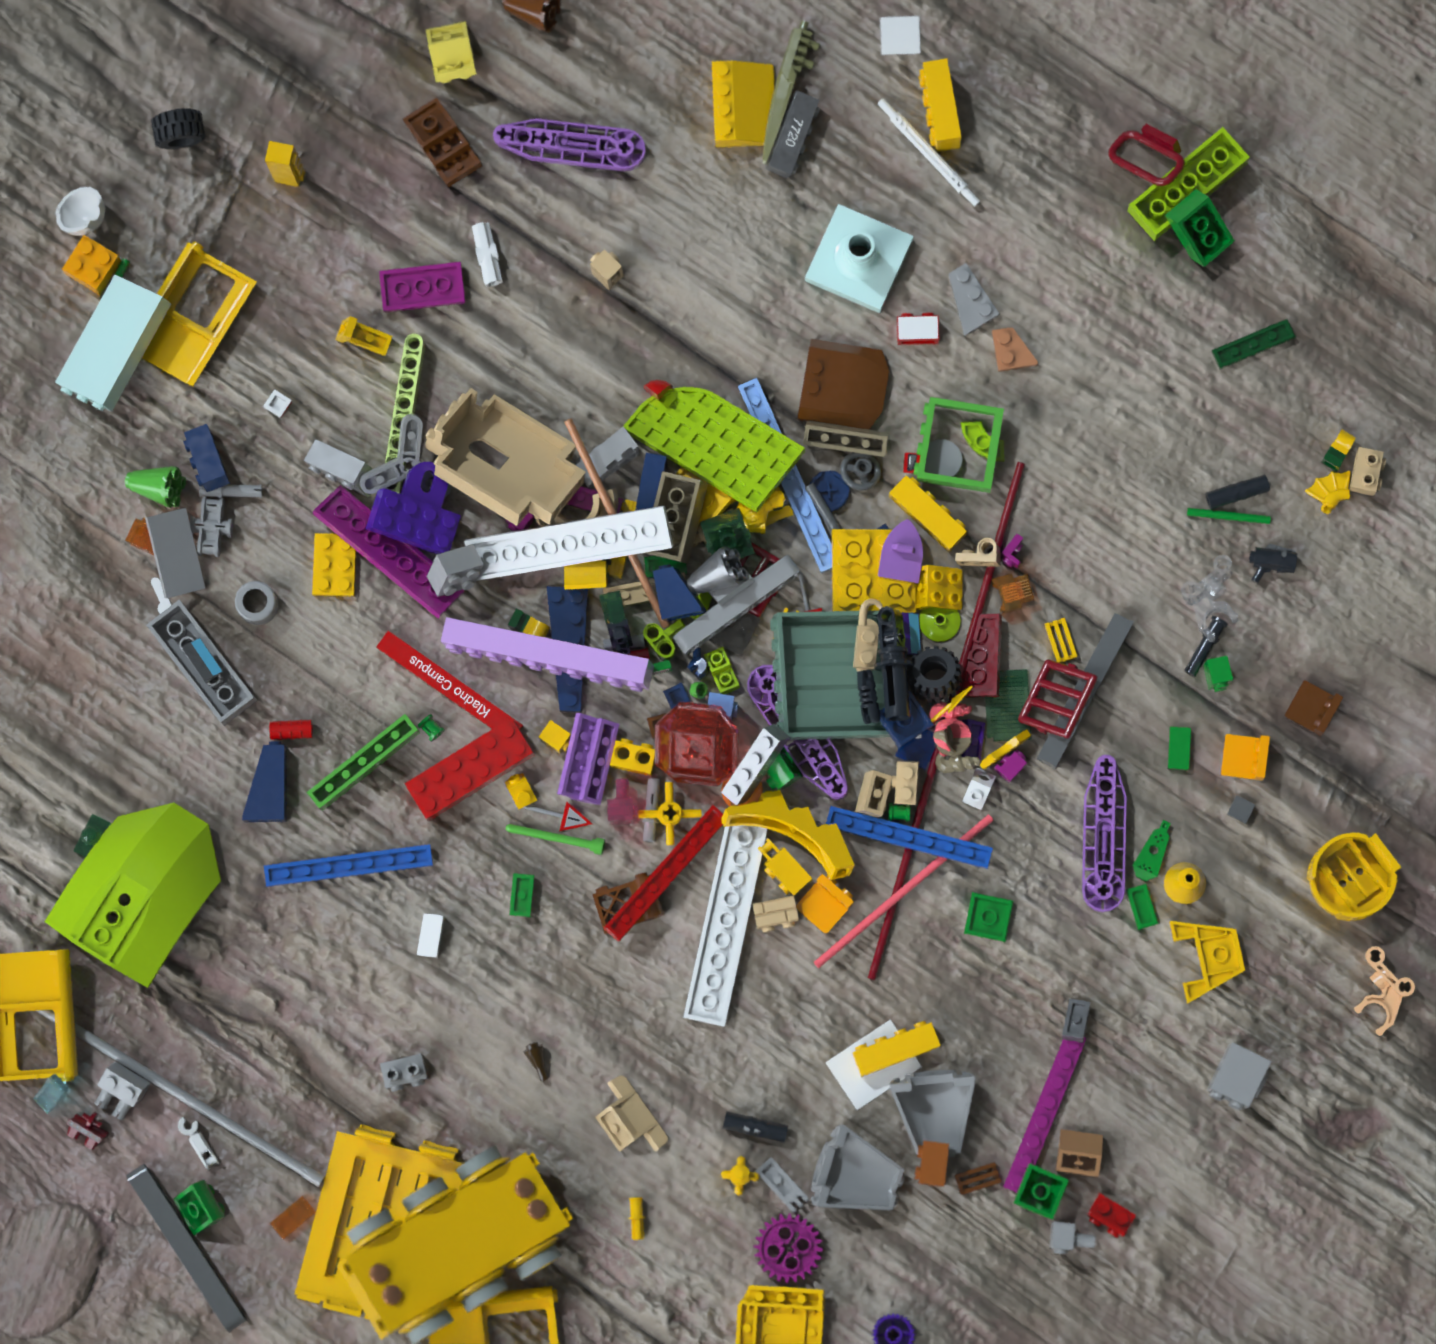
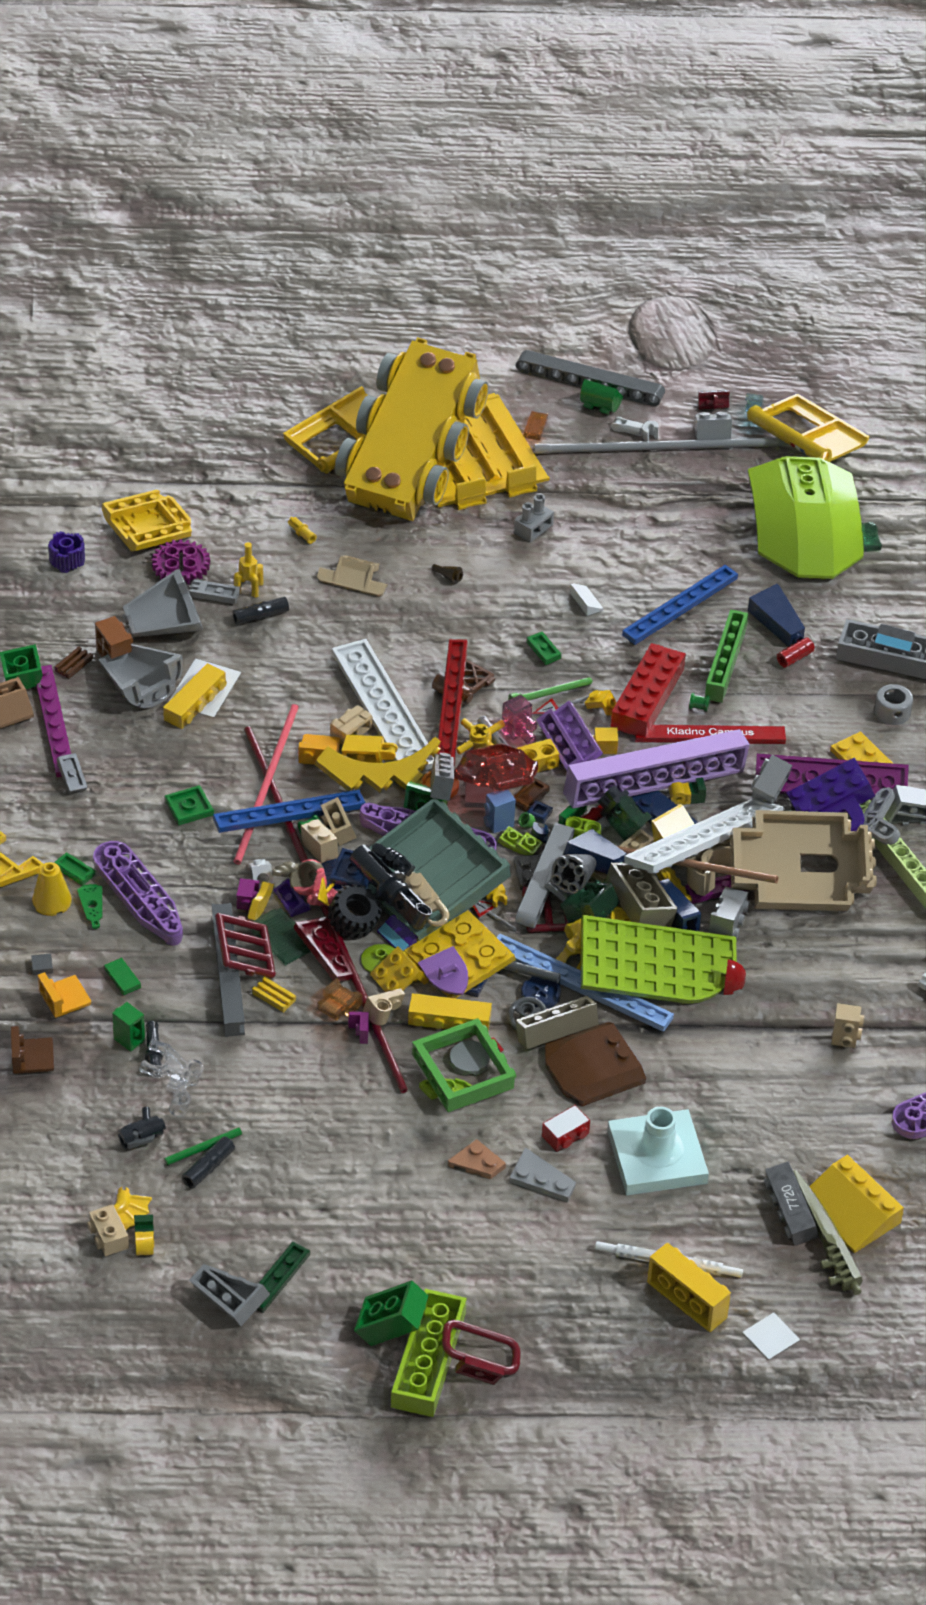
camera: 135 degrees right, 35 degrees down
none -> light grey wedge [190,1264,270,1326]

